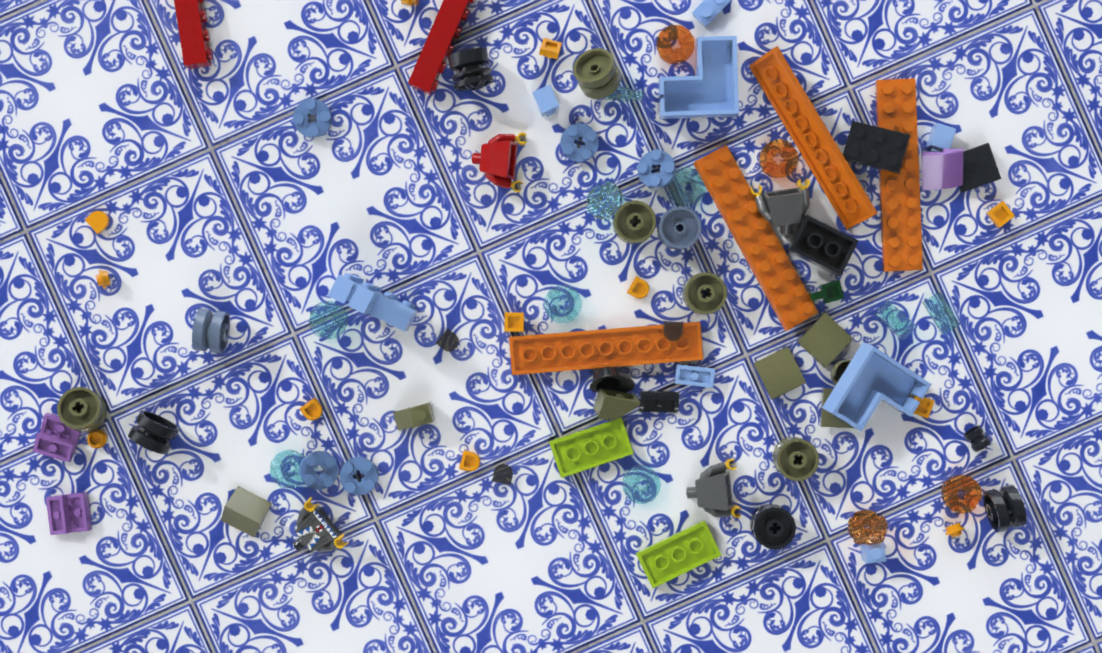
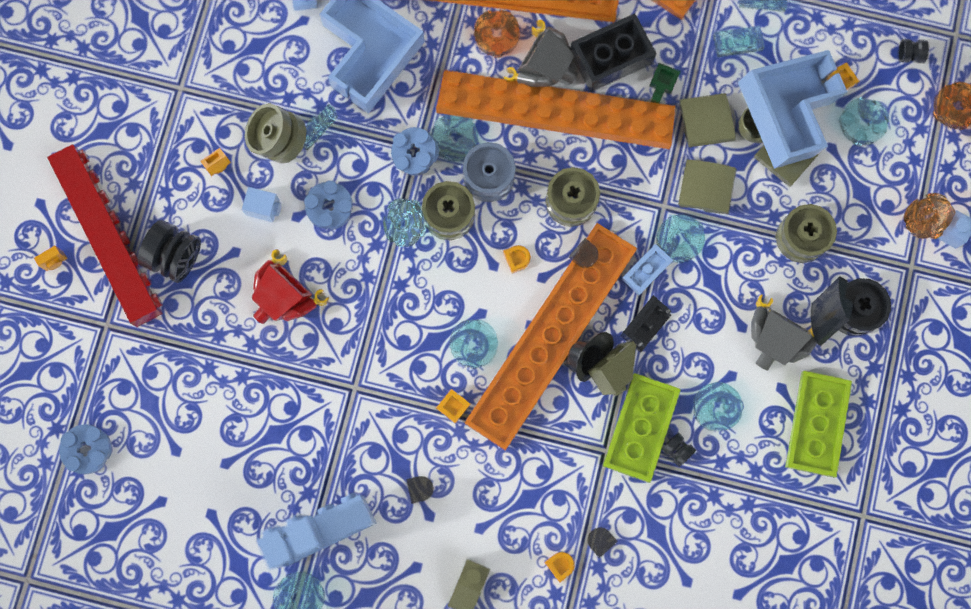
camera: 50 degrees left, 10 degrees down
clear orange plate [656,25,695,64] -> none
none -> clear light blue plate [656,214,705,263]
none -> black wheel [661,432,696,467]
none -> black slope [811,276,853,346]
none -> clear light blue plate [839,98,889,146]

